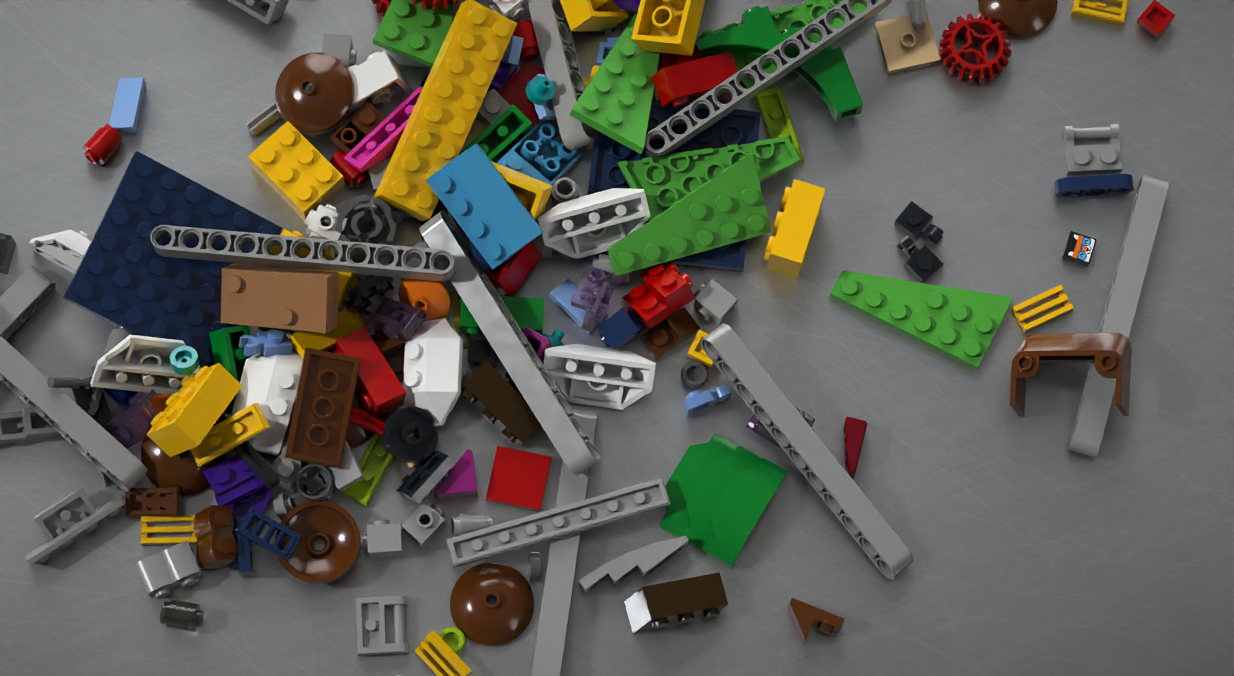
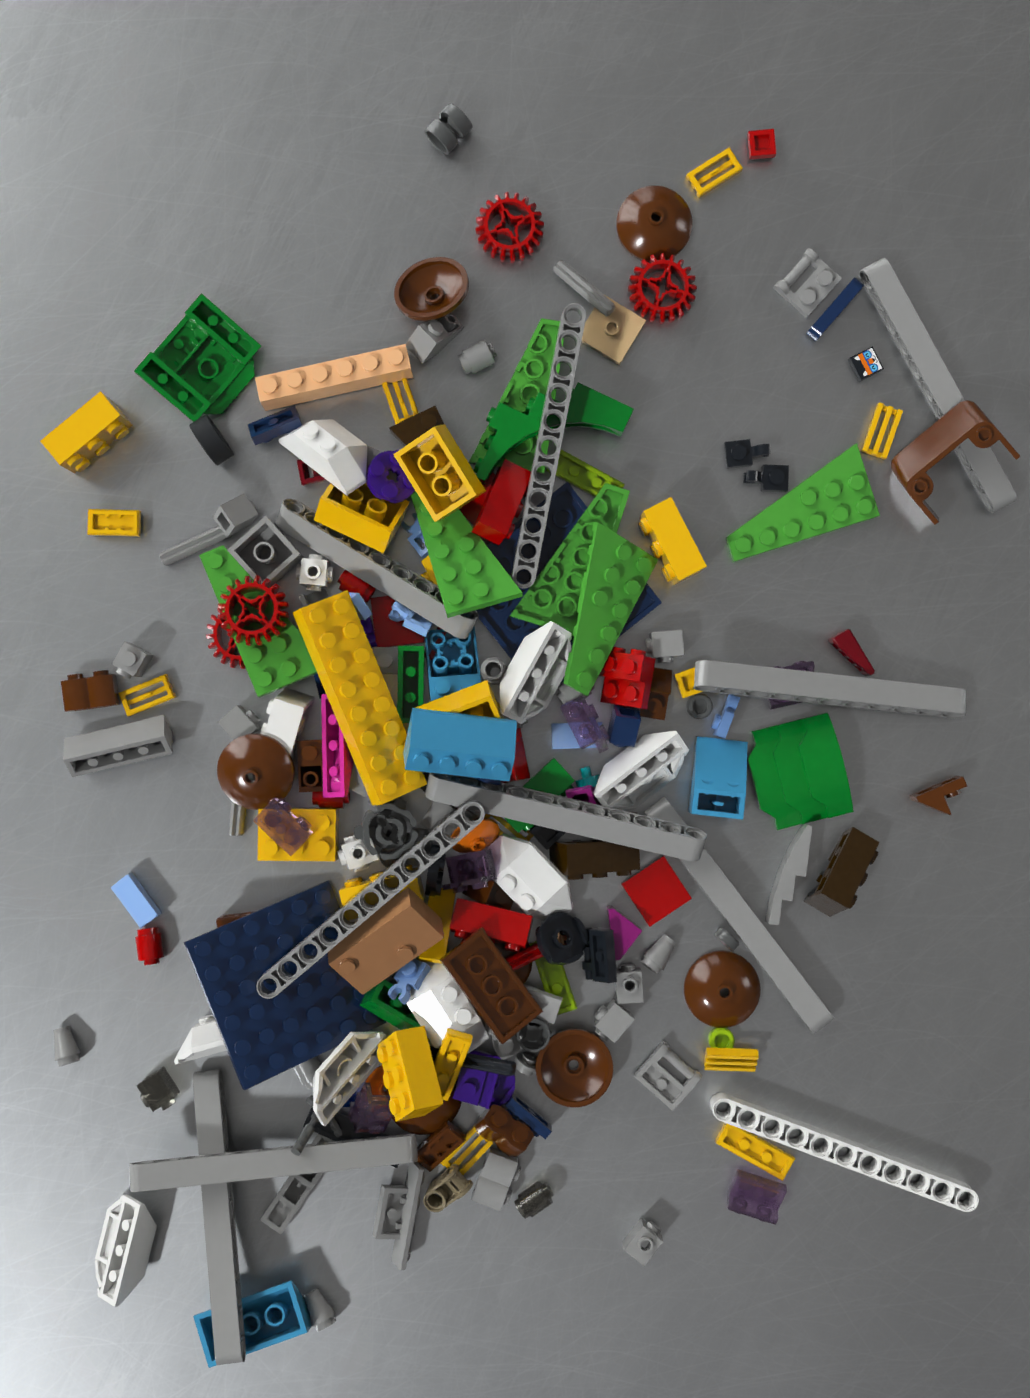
camera: 40 degrees left, 15 degrees up
teal tile [170,346,199,375] -> none
dark blue slope [237,507,302,561] -> none
light grey tile [446,477,671,568] -> none
teal tile [526,76,555,105] -> none
none -> bracket [253,797,313,856]
none -> dark tan piece [423,1163,473,1212]
none -> dark azure slope [688,736,748,820]

